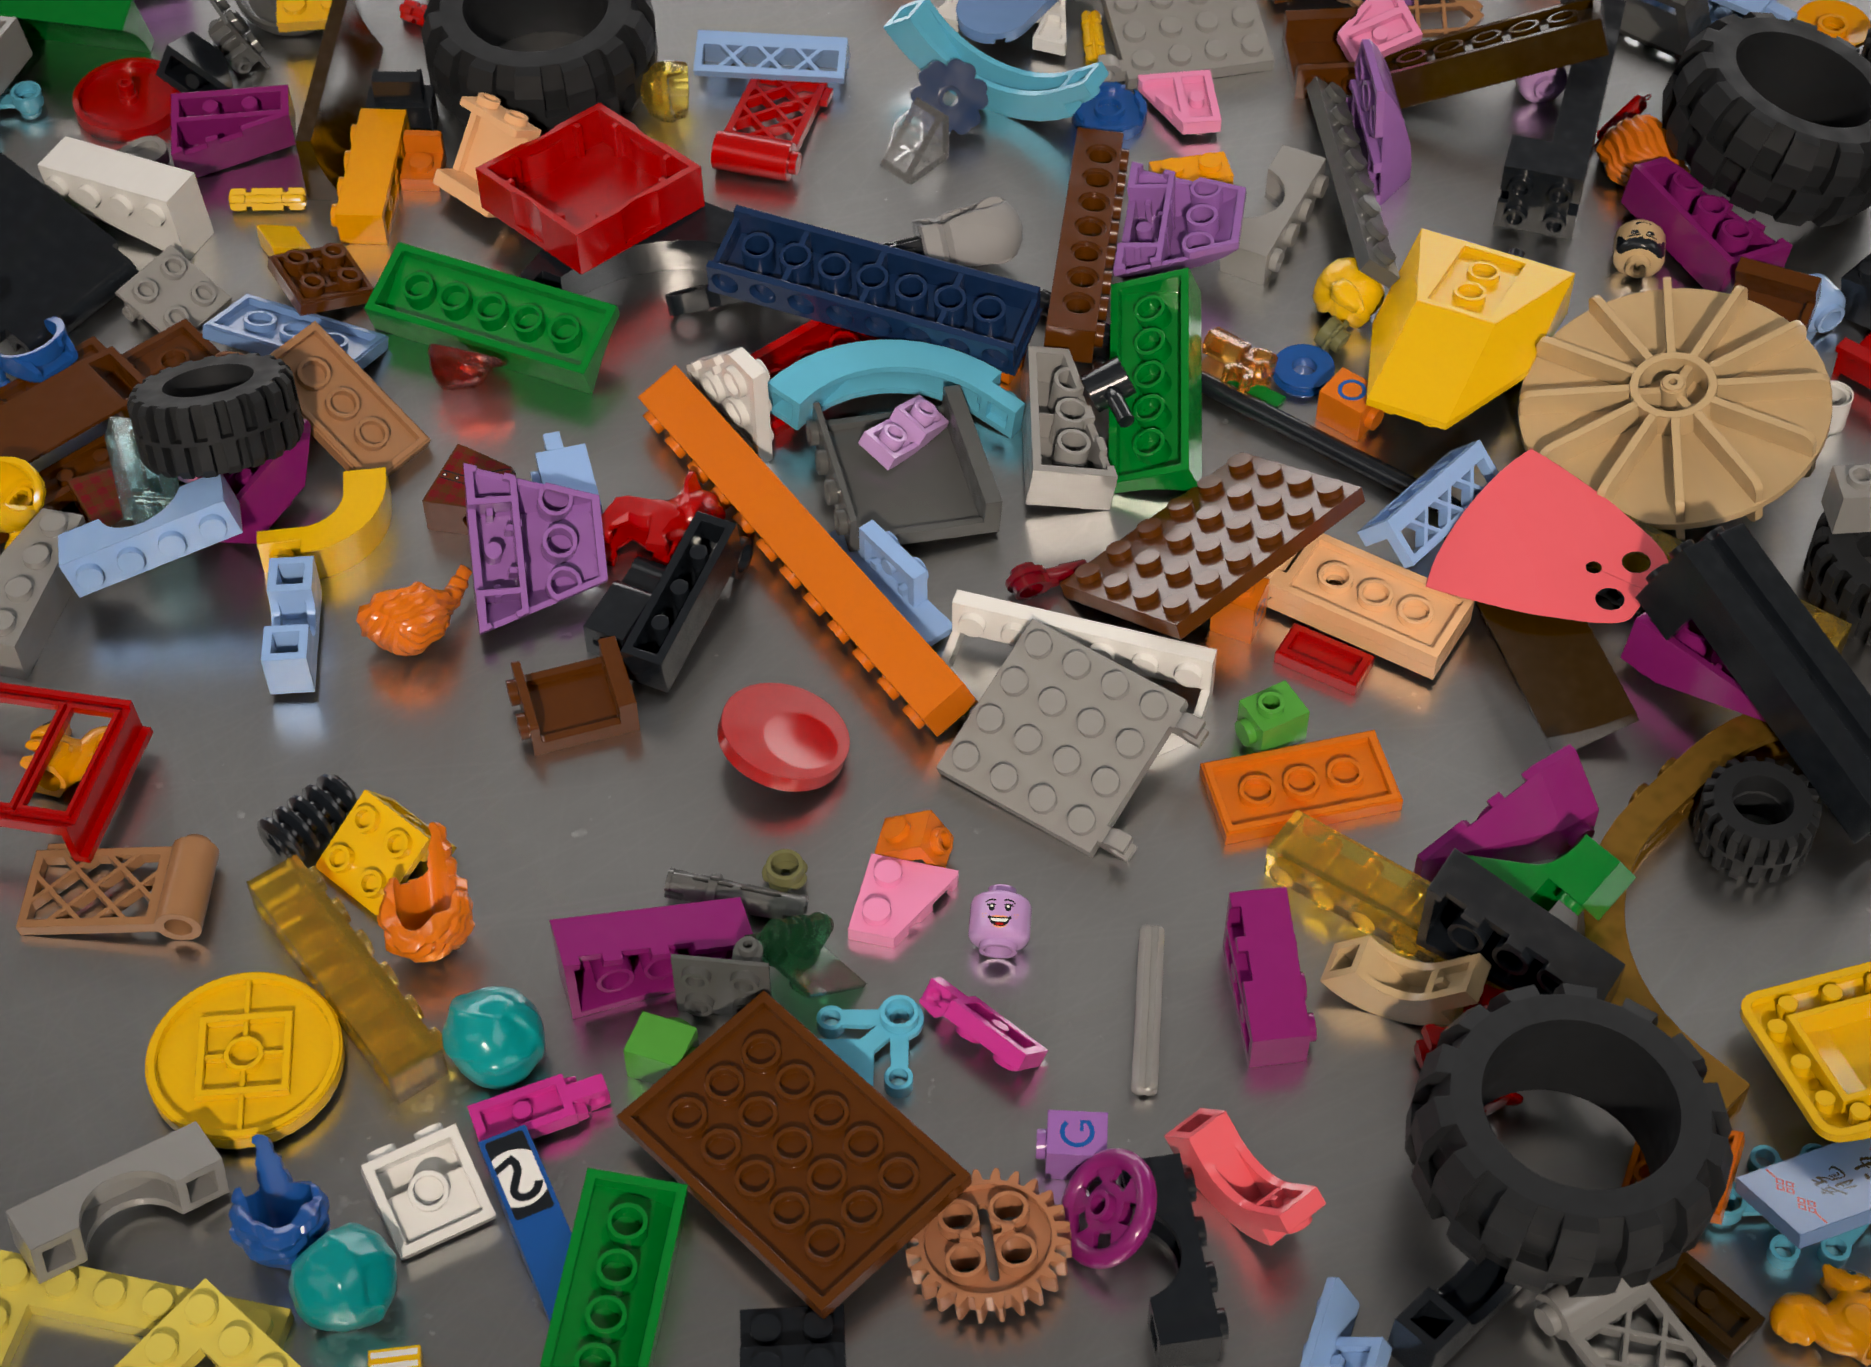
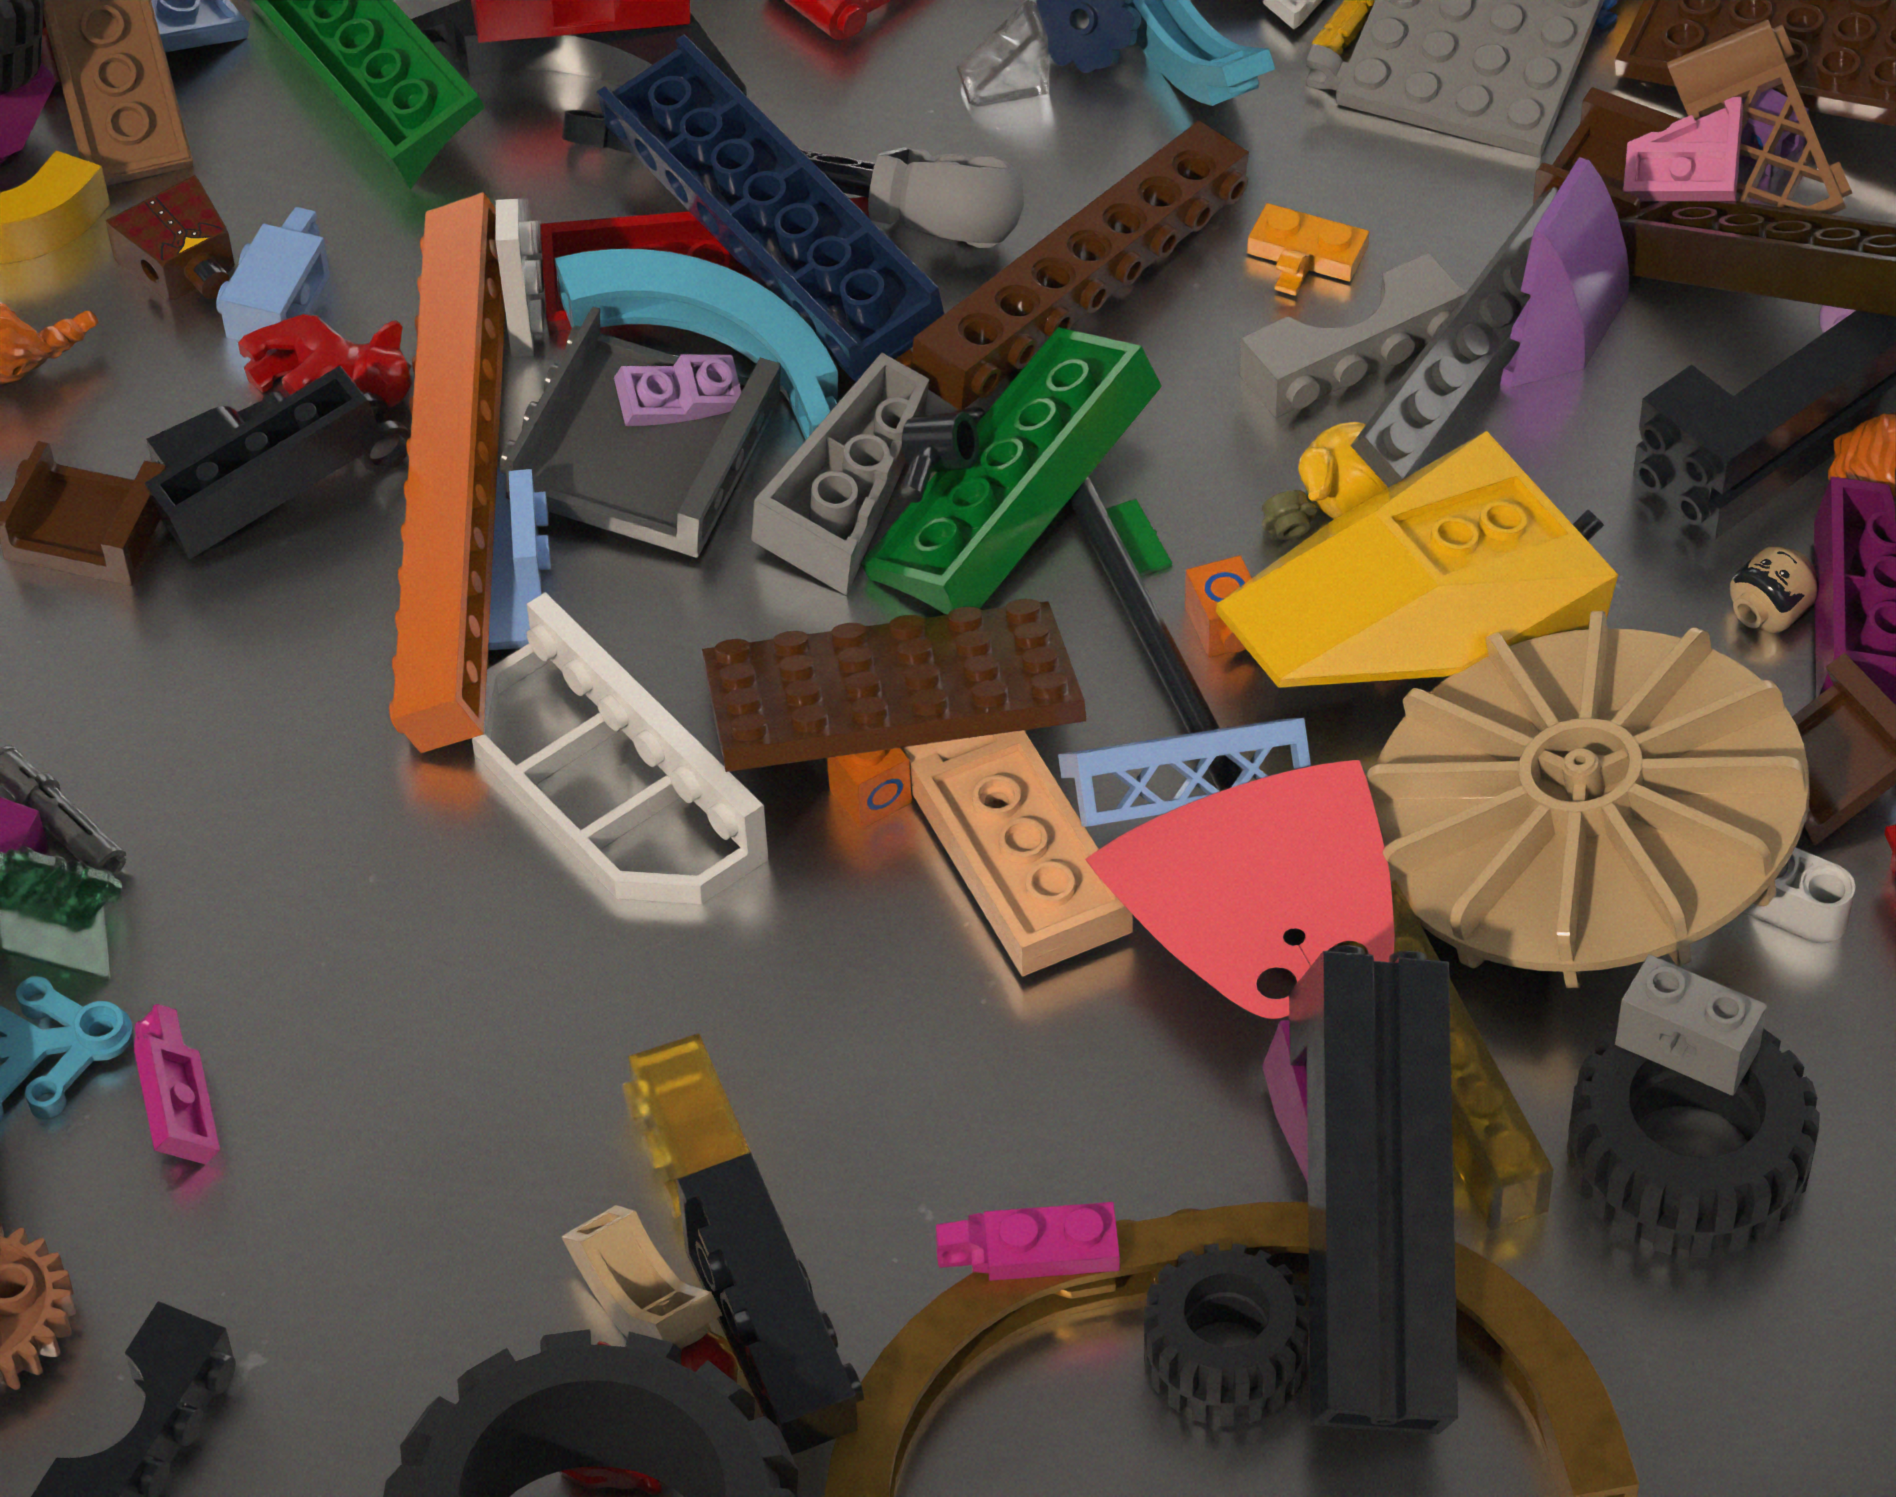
camera: 35 degrees right, 0 degrees up
clear red hat [427,343,507,390] -> none
medium lavender wedge [463,463,608,635] -> none
red piece [717,683,850,792] -> none
olive plate [762,849,808,893] -> none
bright pink wing [848,853,959,949] -> none
orange bracket [874,810,954,868] -> none
light grey plate [936,618,1209,864] -> none
lavender head [968,884,1032,959] -> none
dark red plate [1005,559,1087,600] -> none
medium lavender brick [1036,1110,1108,1182] -> none
magenta plate [1061,1148,1157,1269] -> none
blue tile [1072,82,1147,141] -> none
medium lavender wedge [1113,162,1246,278] -> none
light grey axle [1131,924,1165,1096] -> none
bright pink wing [1137,70,1222,135] -> none
coral arch [1164,1108,1326,1246] -> none
orange tile [1199,730,1403,845] -> none
clear orange bar [1202,326,1278,393] -> none
magenta wedge [1223,886,1317,1068] -> none
bright green brick [1235,680,1310,753] -> none
blue piece [1272,344,1335,397] -> none
red tile [1274,623,1375,696] -> none
magenta wedge [1412,744,1599,888] -> none
dark brown arch [1444,537,1639,754] -> none
green arch [1466,834,1637,921] -> none
none -> dark pink hinge [935,1202,1120,1281]

